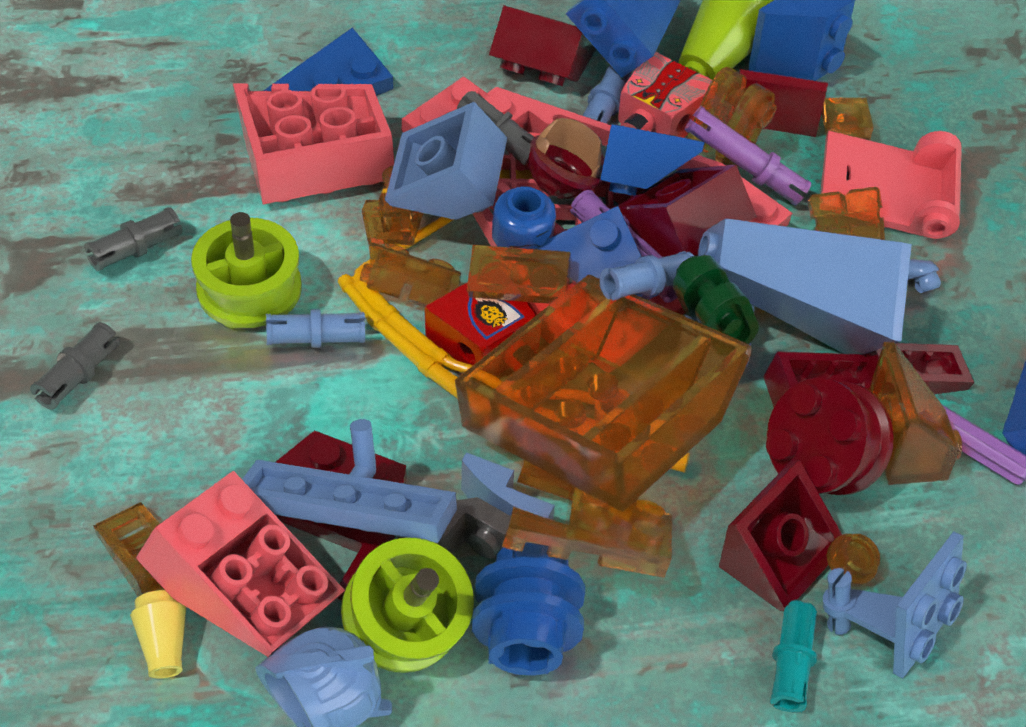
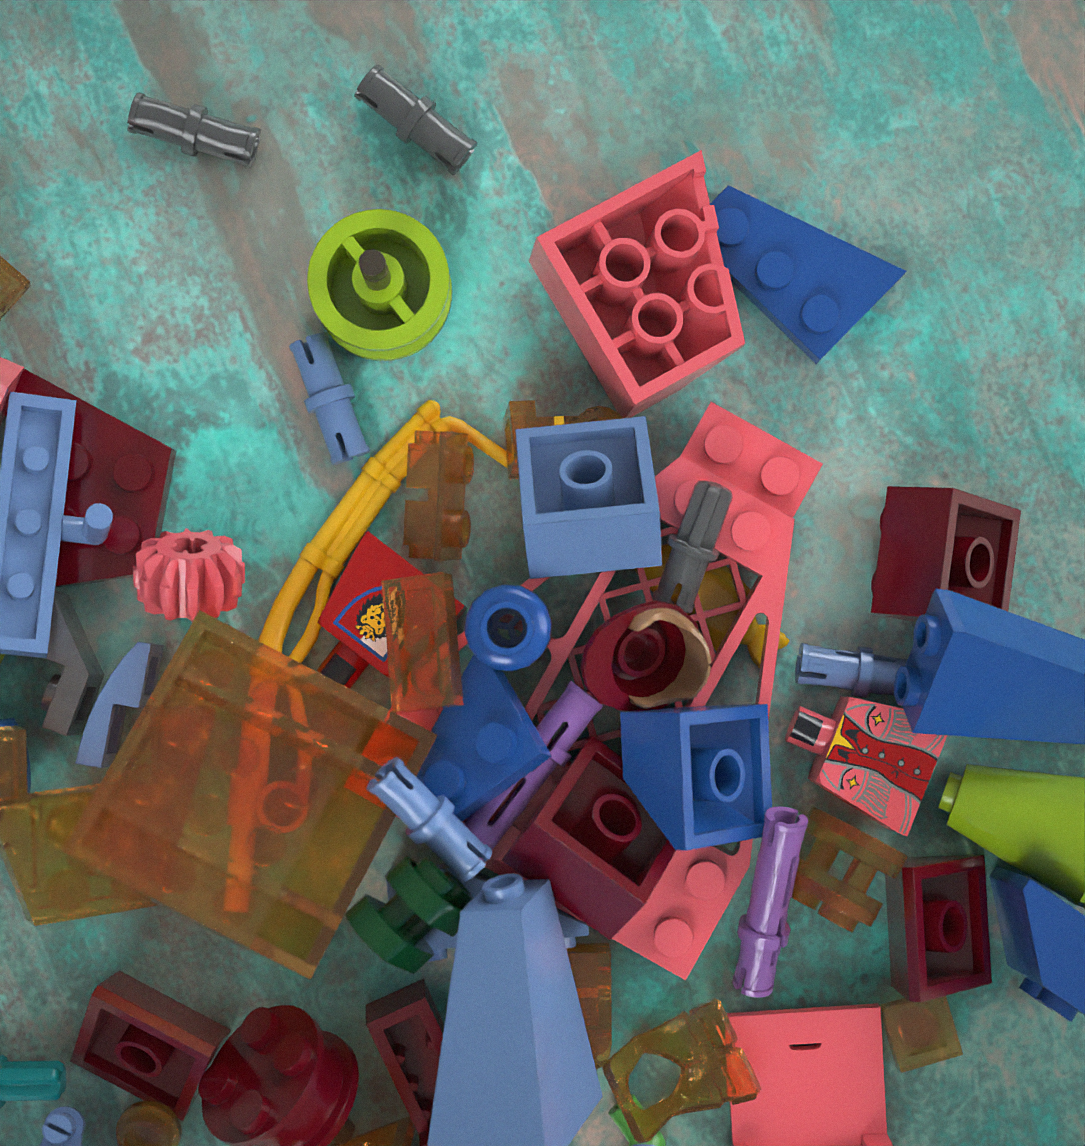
camera: 75 degrees right, 35 degrees up
none -> coral gear [133,528,245,623]

